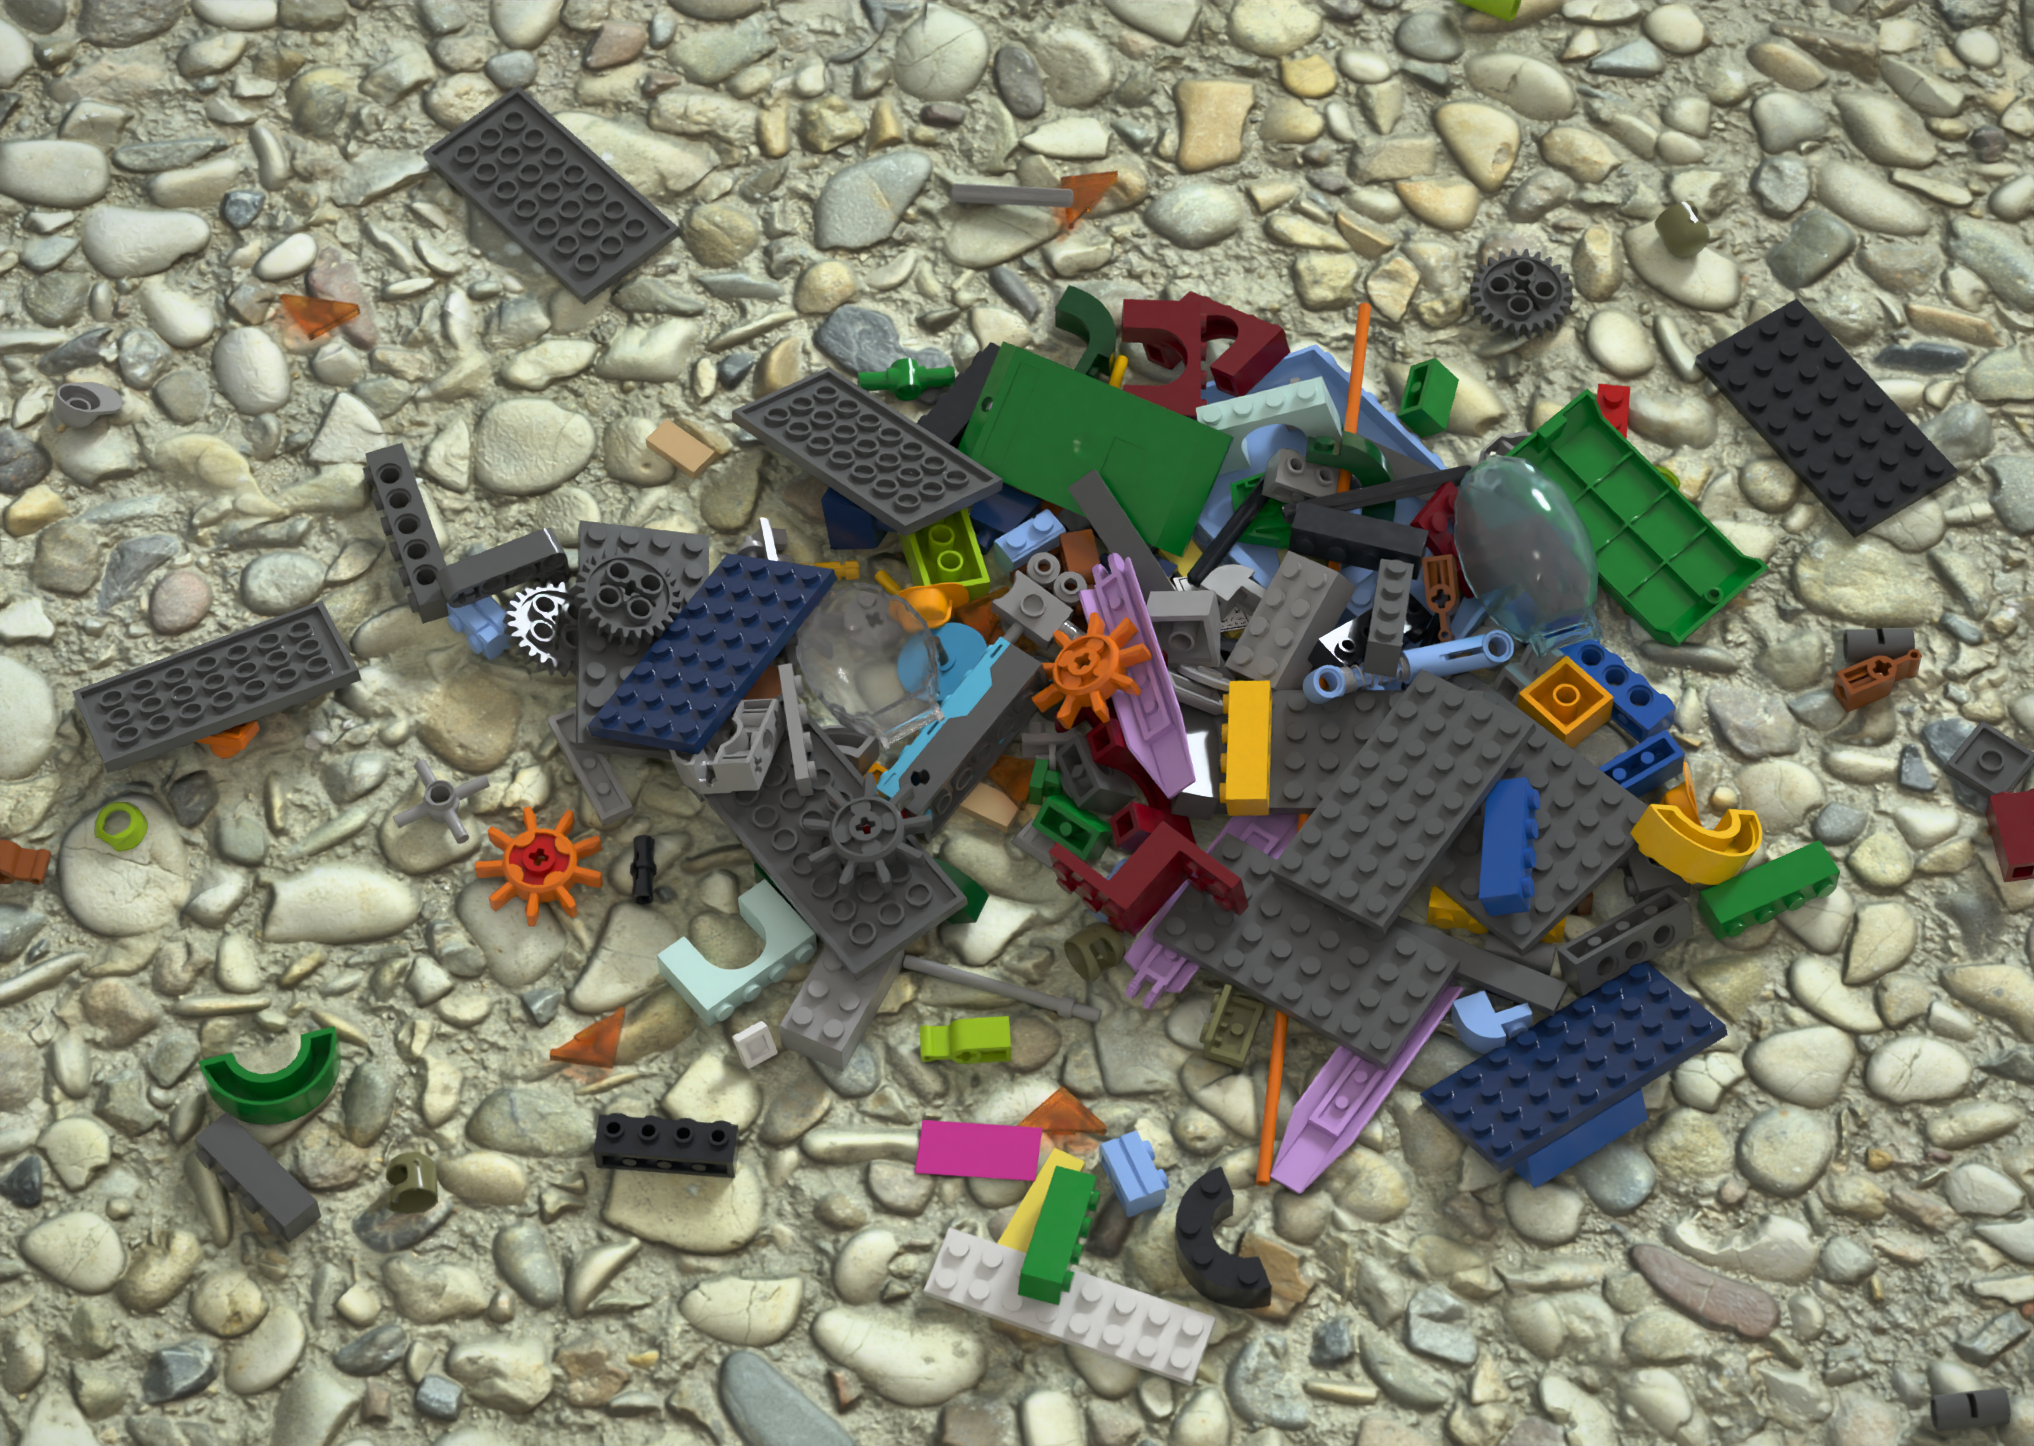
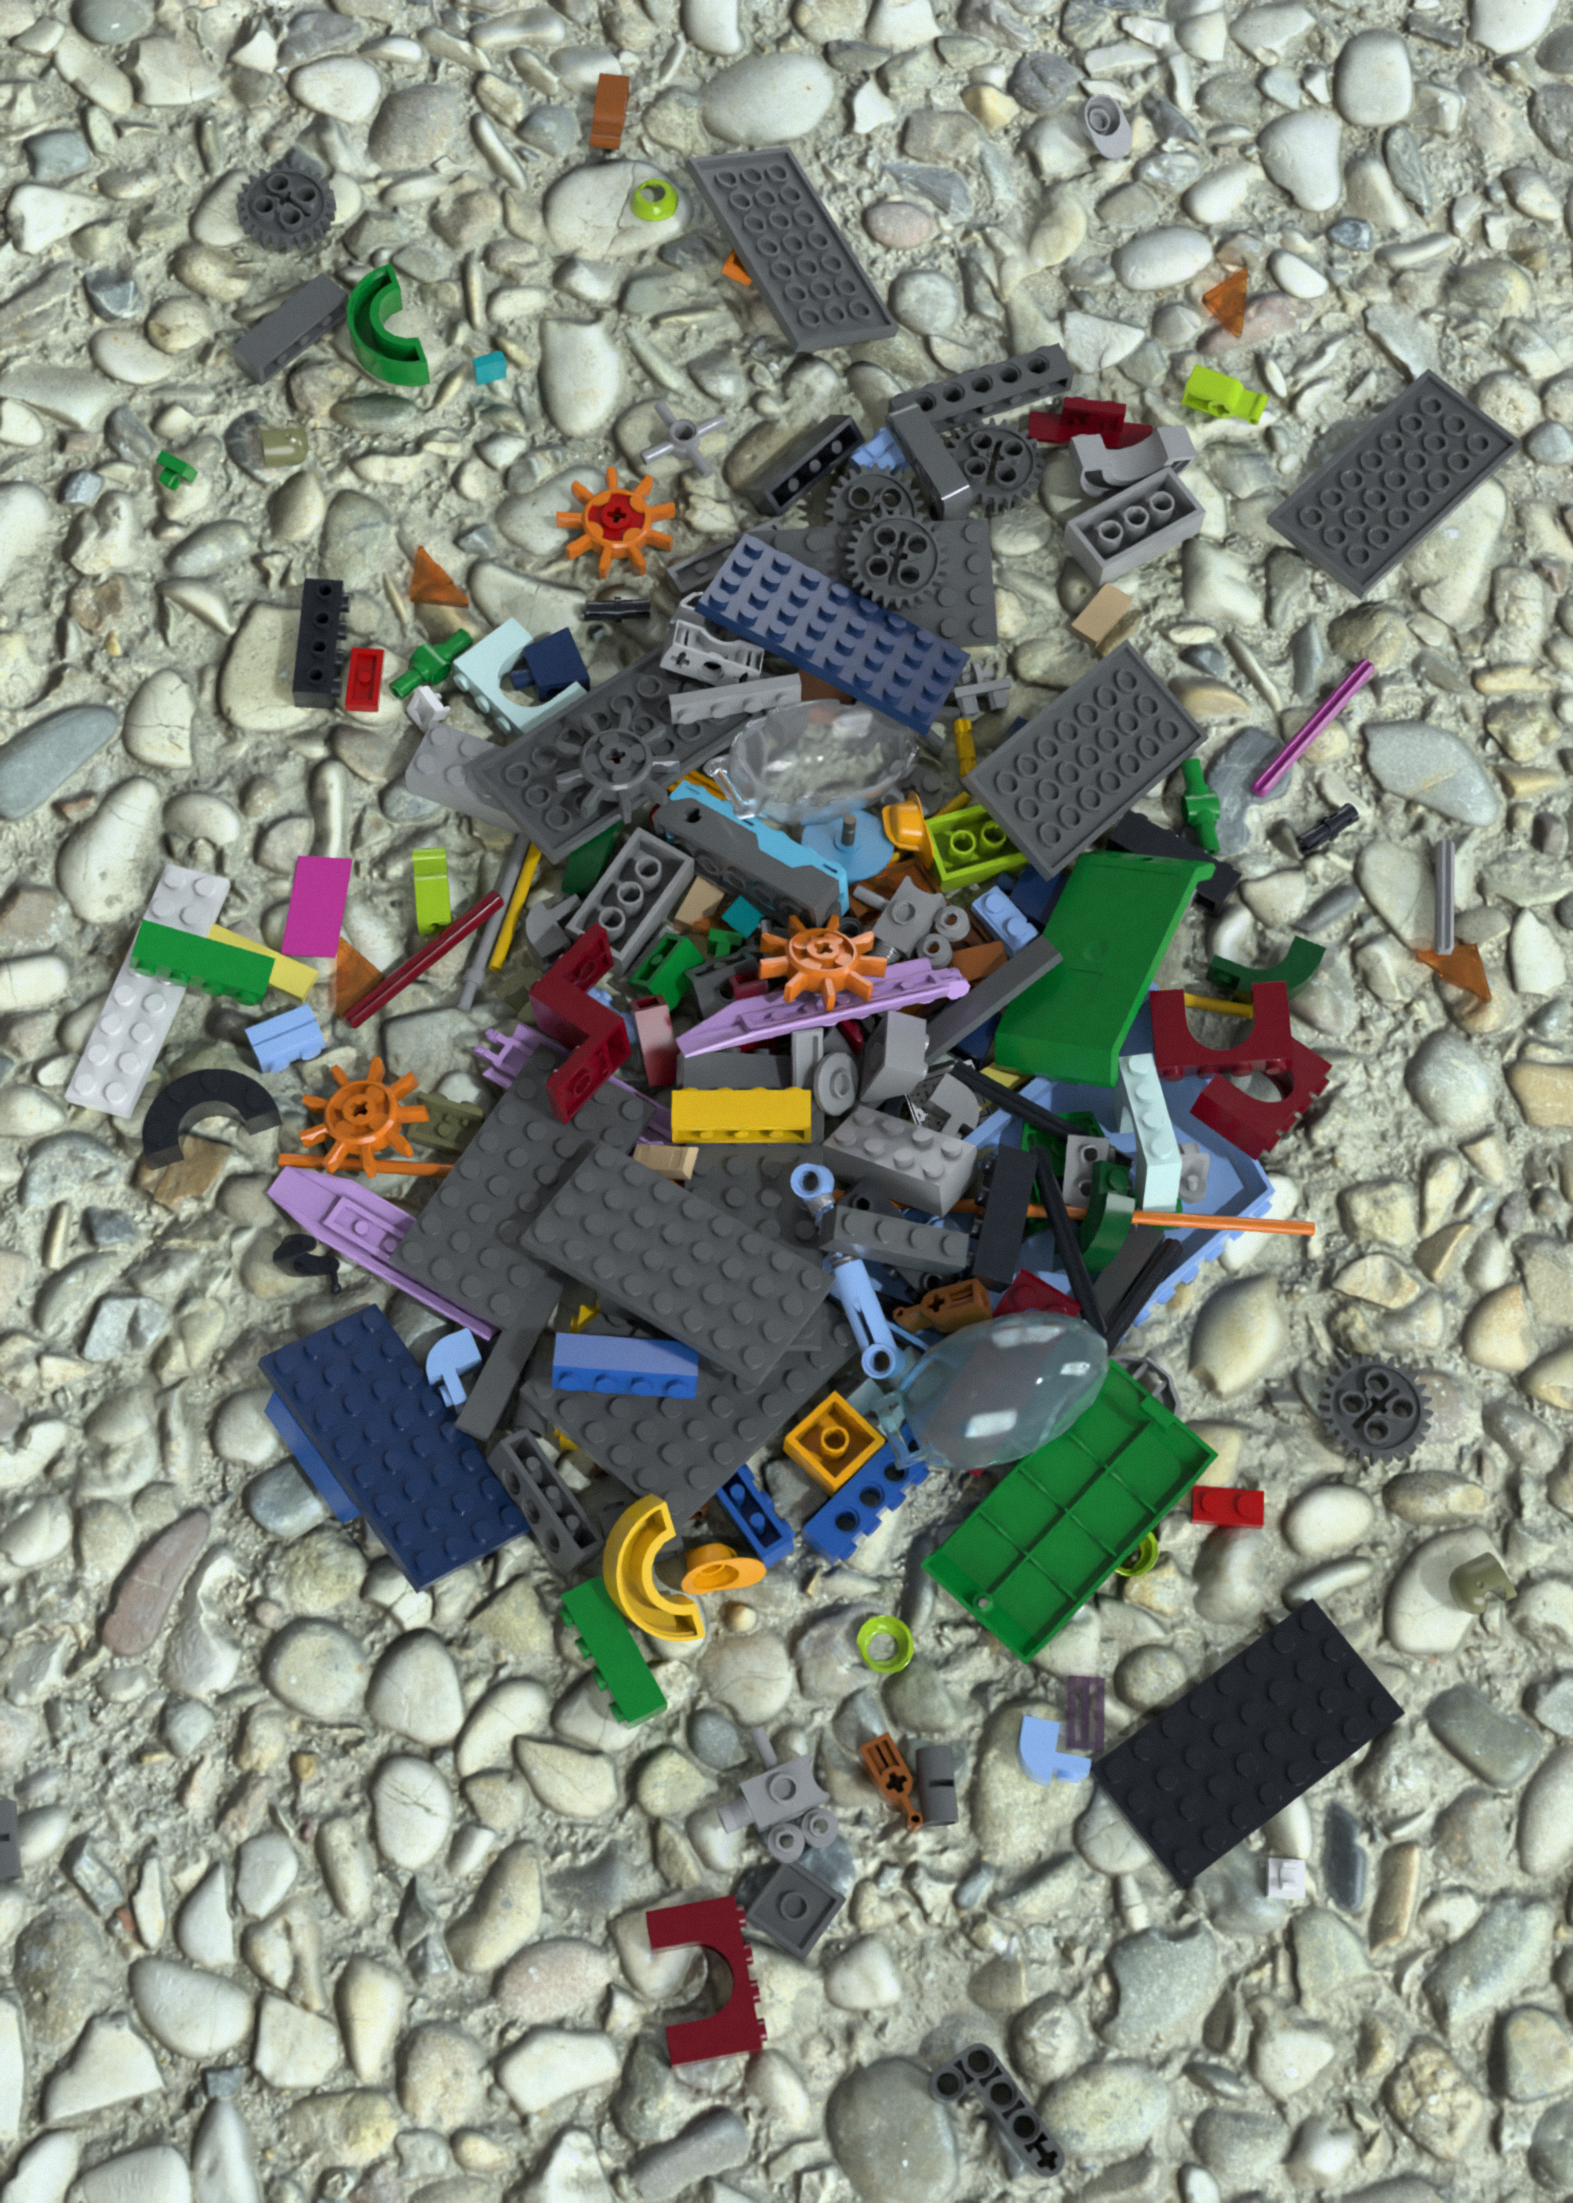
camera: 80 degrees right, 10 degrees up
green brick [1397,358,1459,438] -> none
none -> green tile [156,450,198,491]
none -> dark grey gear [236,162,337,253]
none -> black helmet [273,1234,342,1295]
none -> orange gear [299,1056,430,1178]
none -> dark red axle [343,890,504,1029]
none -> red plate [345,647,385,712]
none -> green pin [389,628,472,701]
none -> teal tile [472,351,507,386]
none -> yellow piece [488,841,542,972]
none -> dark blue torso [509,627,590,702]
none -> light grey brick [526,894,583,972]
none -> light grey brick [565,827,694,977]
none -> tan tile [633,1144,699,1180]
none -> light grey piece [716,1727,839,1863]
none -> teal tile [721,895,765,939]
none -> black brick [744,414,865,517]
none -> lime piece [857,1615,914,1674]
none -> dark grey gear [947,418,1045,512]
none -> light blue brick [1016,1715,1092,1787]
none -> dark red bracket [1028,397,1153,450]
none -> light grey brick [1062,465,1206,589]
none -> black axle [1064,1238,1183,1398]
none -> clear purple tile [1066,1676,1105,1752]
none -> light grey brick [1069,424,1197,499]
none -> lime piece [1181,364,1269,425]
none -> magenta axle [1250,659,1375,798]
none -> white tile [1266,1858,1305,1900]
none -> black pin [1296,803,1359,854]

